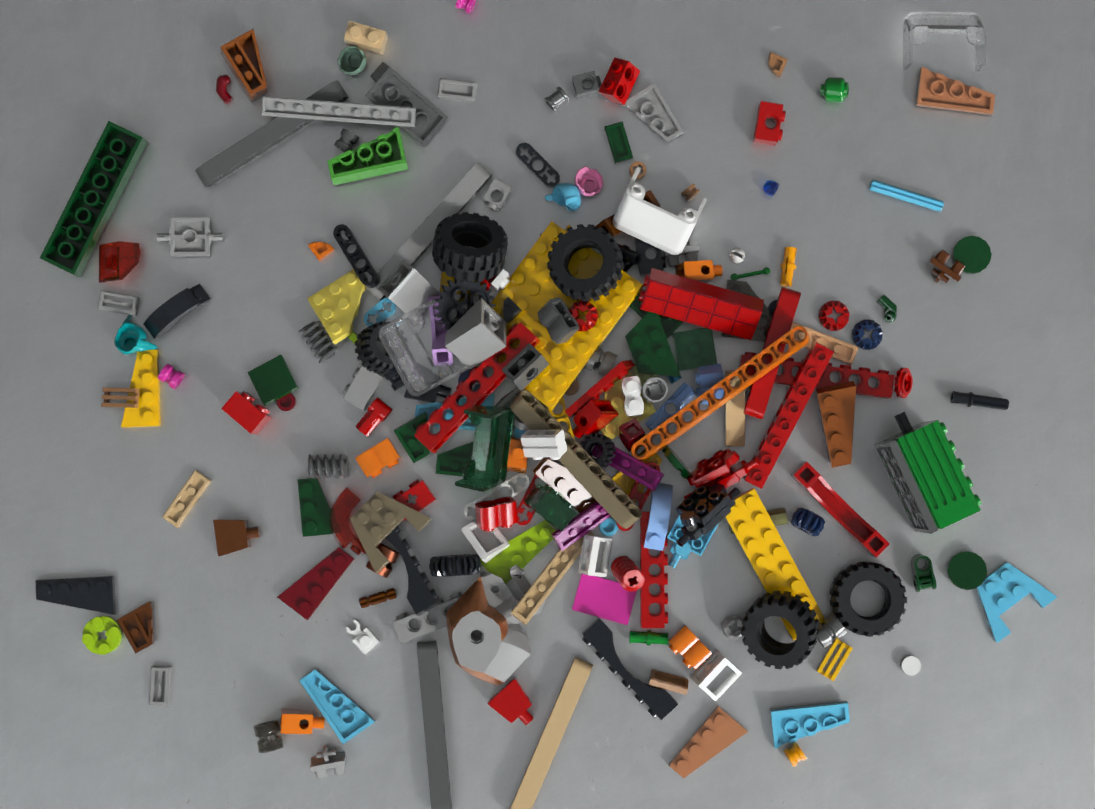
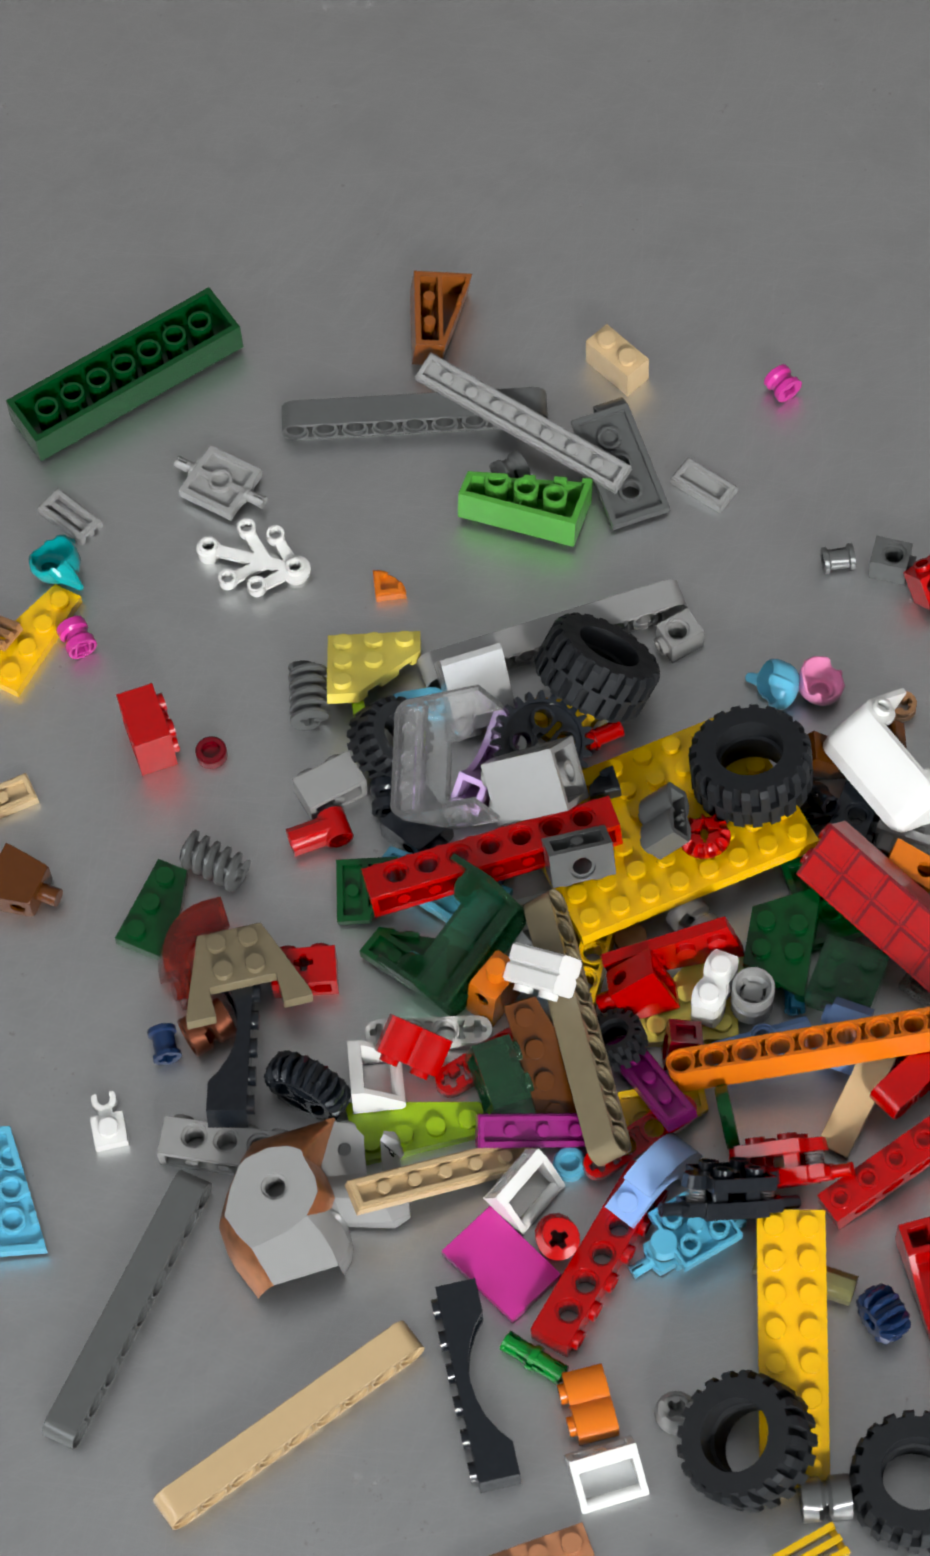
camera: 30 degrees right, 25 degrees down
clear red slope [99,241,141,283] -> none
black arch [143,284,211,339] -> none
dark red arm [216,75,233,104] -> none
dark green tile [247,355,299,406] -> none
dark red wing [277,547,355,620] -> none
black beam [333,224,380,288] -> none
sand green hair [337,46,367,75] -> none
orange brick [355,438,401,478] -> none
reddish brown axle [359,588,397,608] -> none
red torso [487,677,534,726] -> none
white plate [491,269,510,291] -> none
black beam [516,143,560,188] -> none
dark green tile [604,121,633,164] -> none
medium nougat tile [649,670,689,695] -> none
none -> dark blue bush [147,1023,182,1065]
none -> white plant [197,518,311,597]

